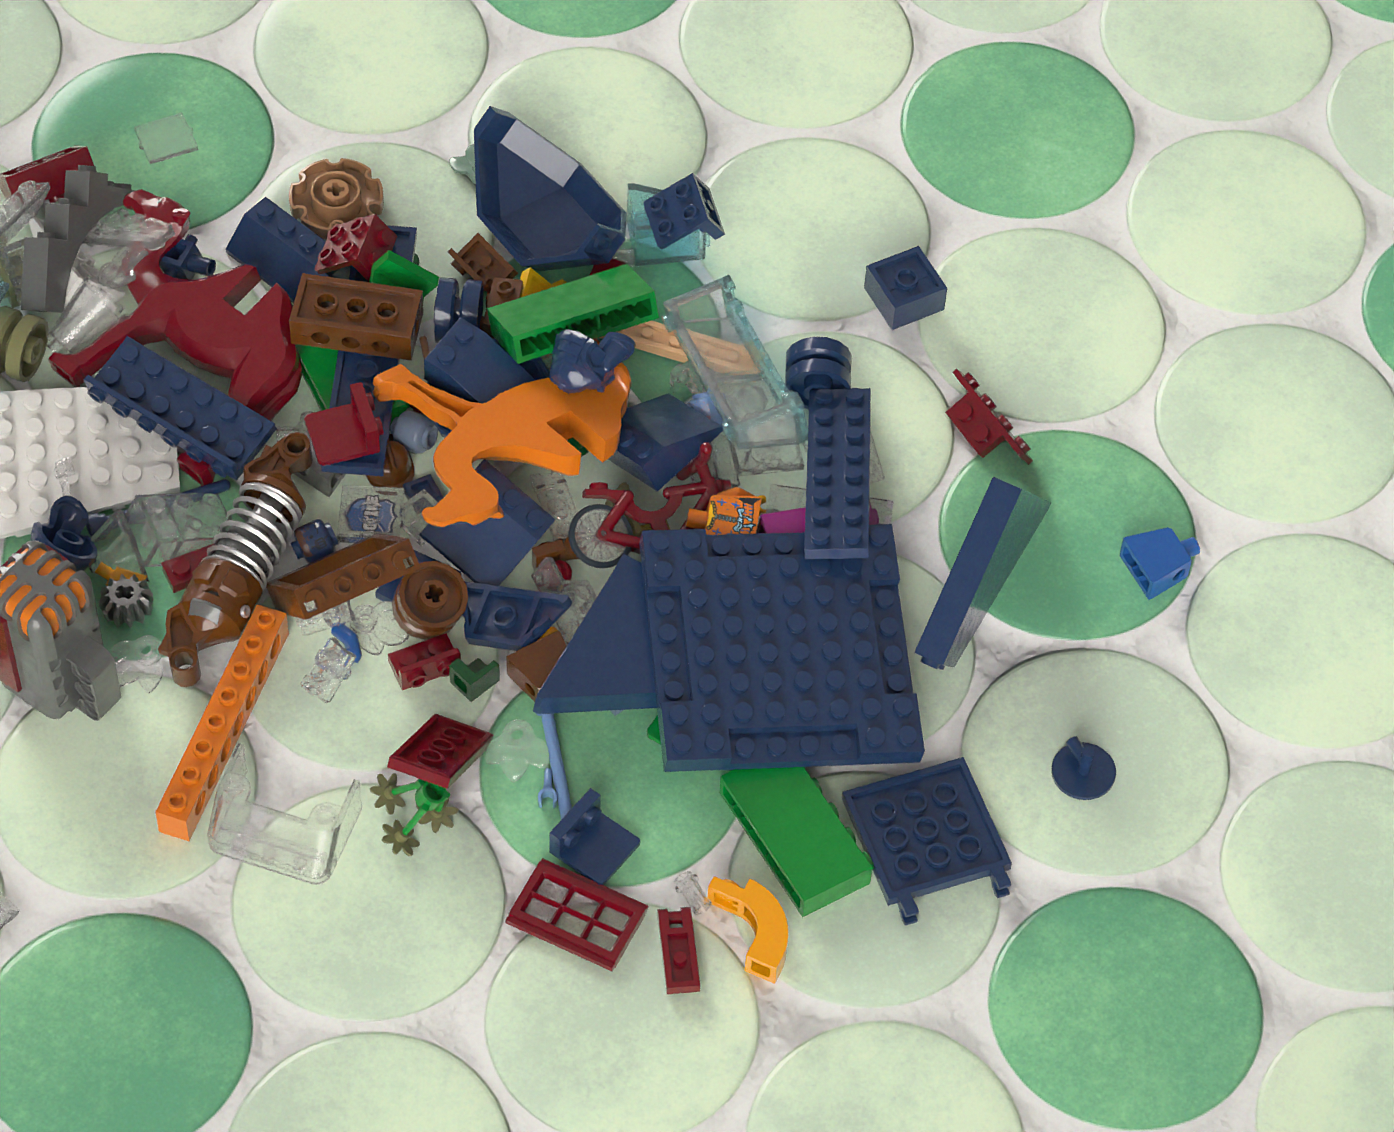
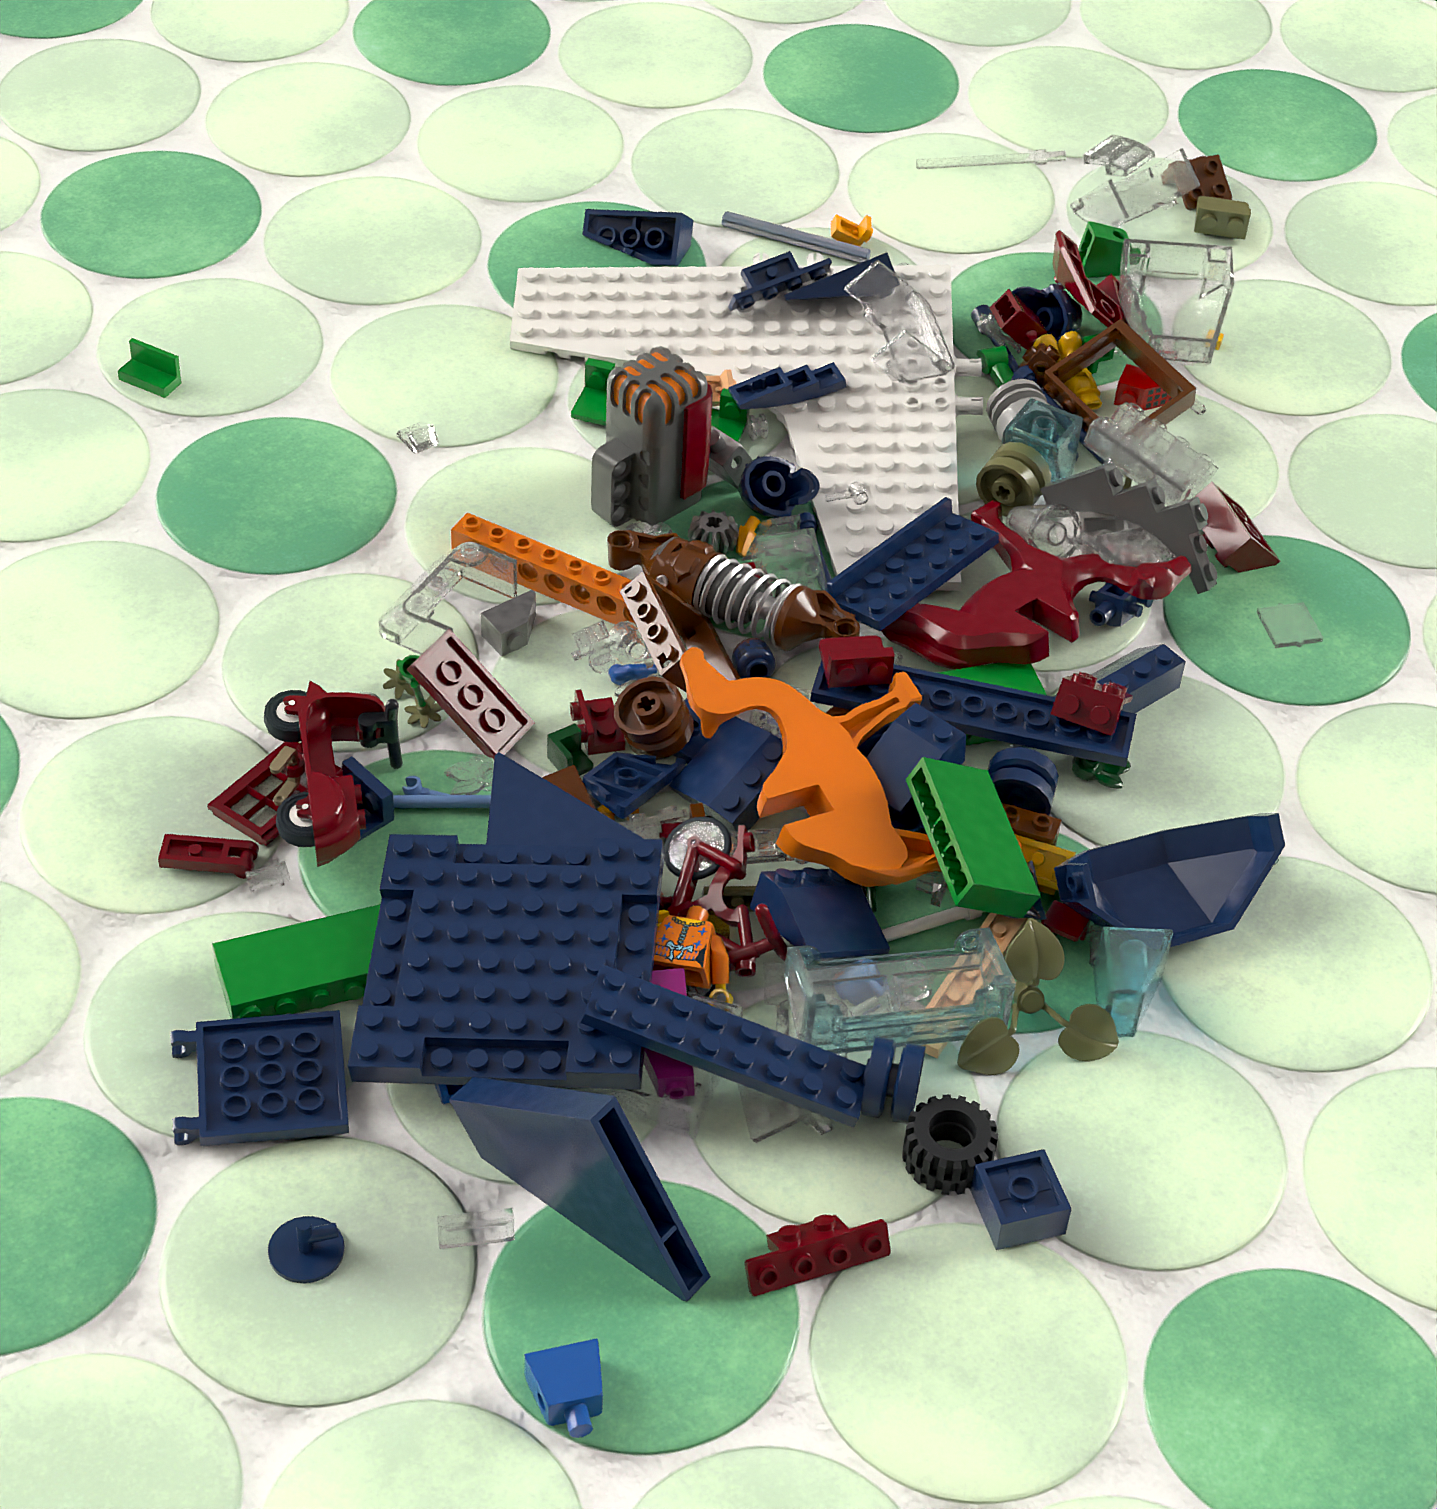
camera: 100 degrees right, 10 degrees down
medium nougat piece [289,158,384,239] -> none
reddish brown brick [289,273,423,361] -> none
green panel [369,250,439,302] -> none
reddish brown bracket [448,233,518,293] -> none
dark blue head [550,329,636,394] -> none
dark blue bracket [643,173,725,250] -> none
light orange arch [707,876,788,984] -> none
none -> dark red piece [263,681,403,867]
none -> clear tile [437,1208,515,1249]
none -> flat silver slope [481,590,536,656]
none -> clear head [605,621,649,665]
none -> black tyre [902,1094,998,1195]
none -> olive plant [957,918,1119,1075]

